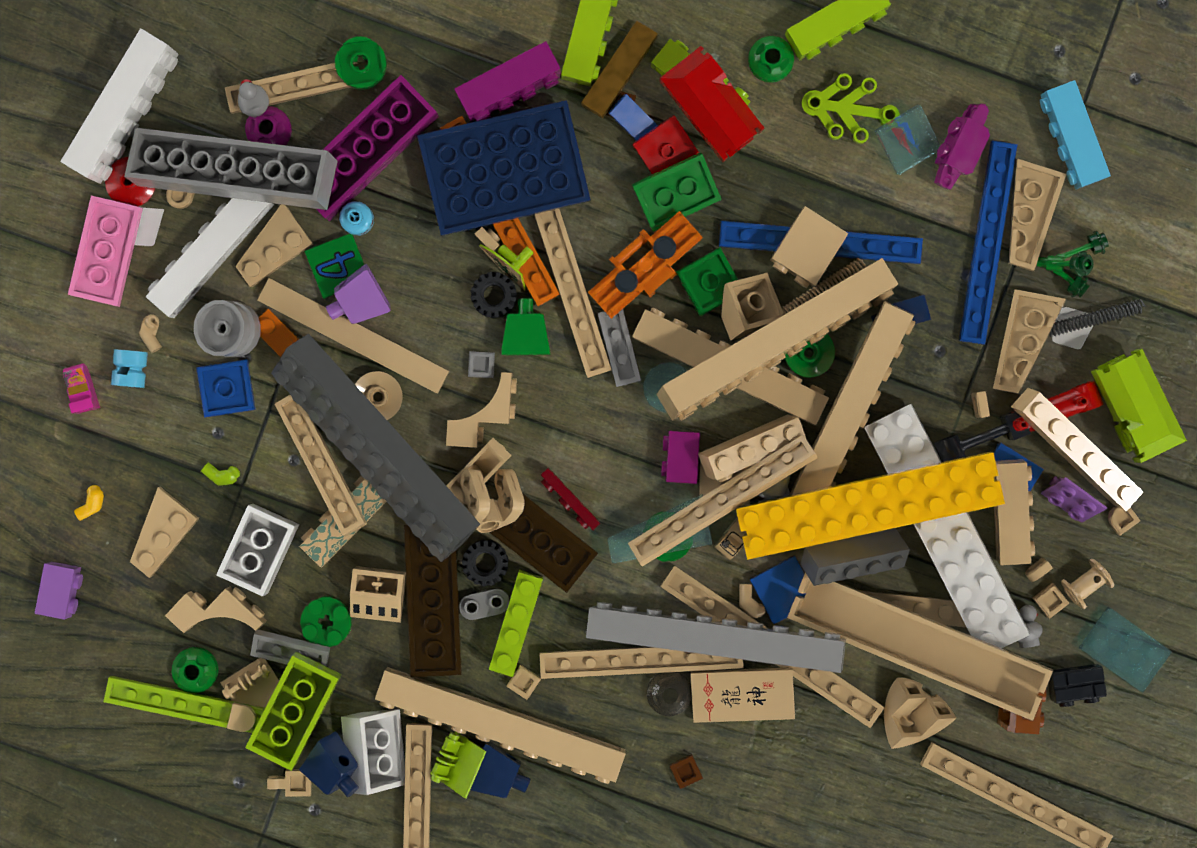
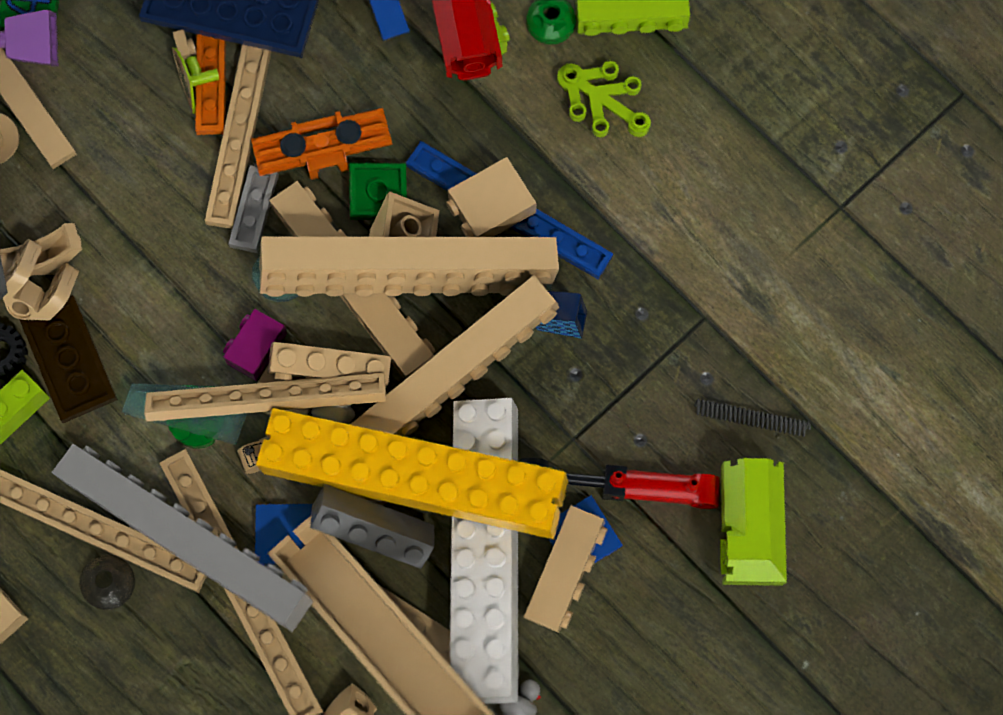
camera: 25 degrees right, 15 degrees down
tan arch [446,372,517,448] -> none
light grey tile [468,351,495,378] -> none
black tyre [471,272,517,318] -> none
green torso [501,299,550,355] -> none
dark red plate [541,467,600,530] -> none
red plate [632,115,699,175] -> none
green plate [632,152,722,232] -> none
reddish brown tile [669,754,703,789] -> none
tan tile [691,667,795,723] -> none
tan arm [739,584,765,619] -> none
green dish [785,334,835,378] -> none
clear light blue tile [874,104,941,175] -> none
magenta hinge [934,103,990,190] -> none
blue tile [959,141,1018,345] -> none
tan tile [971,391,990,418] -> none
tan wing [993,289,1066,394] -> none
tan wing [1008,159,1066,272] -> none
brick [1011,388,1143,511] -> none
tan tile [1025,558,1053,582] -> none
tan tile [1032,583,1069,619] -> none
dark green plant [1037,231,1109,298] -> none
medium azure brick [1040,80,1111,190] -> none
medium lavender hinge [1041,476,1107,523] -> none
white sticker [1052,307,1095,349] -> none
tan hose [1061,558,1114,609] -> none
tan tile [1108,506,1140,536] -> none

